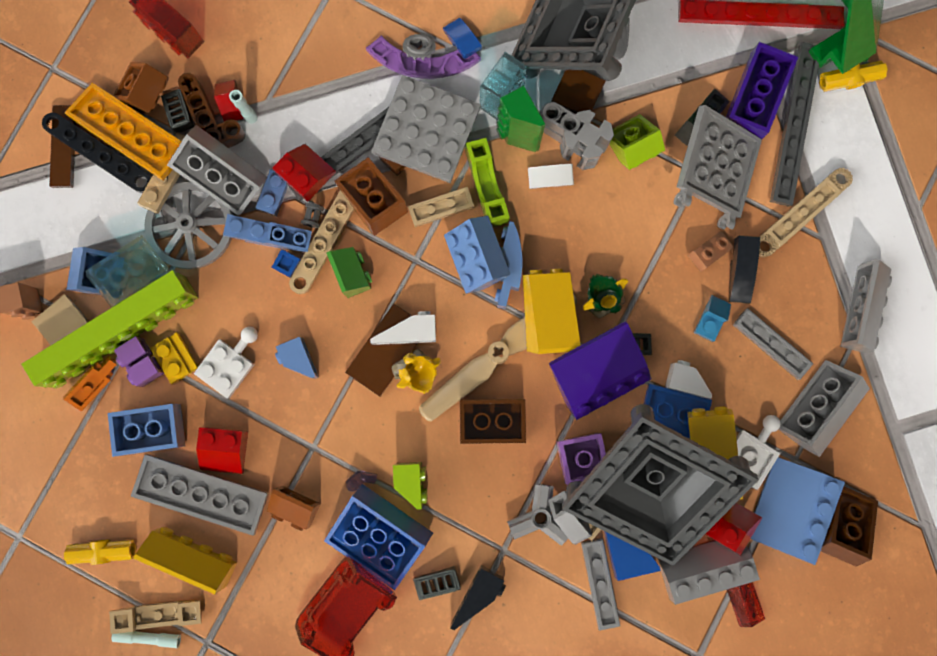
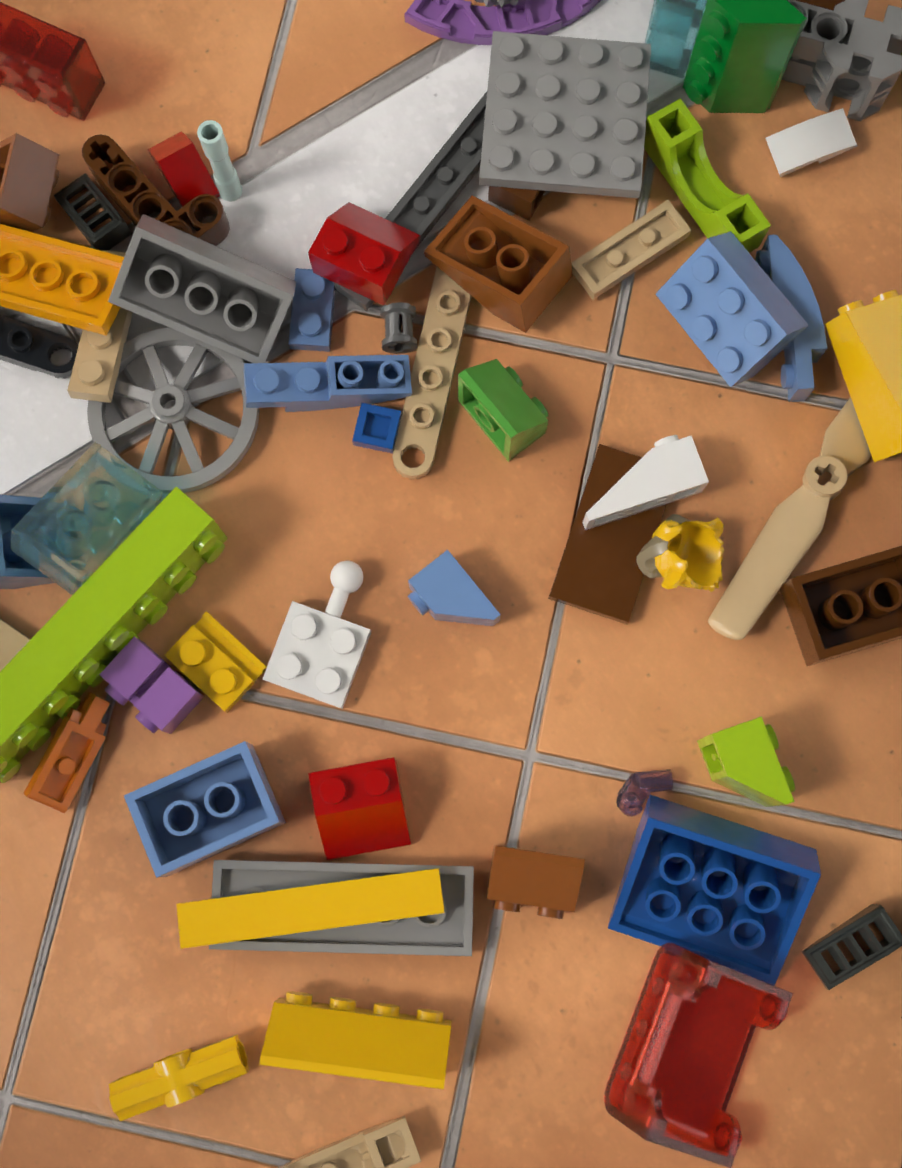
camera: 15 degrees left, 5 degrees down
none -> yellow tile [176,868,445,949]

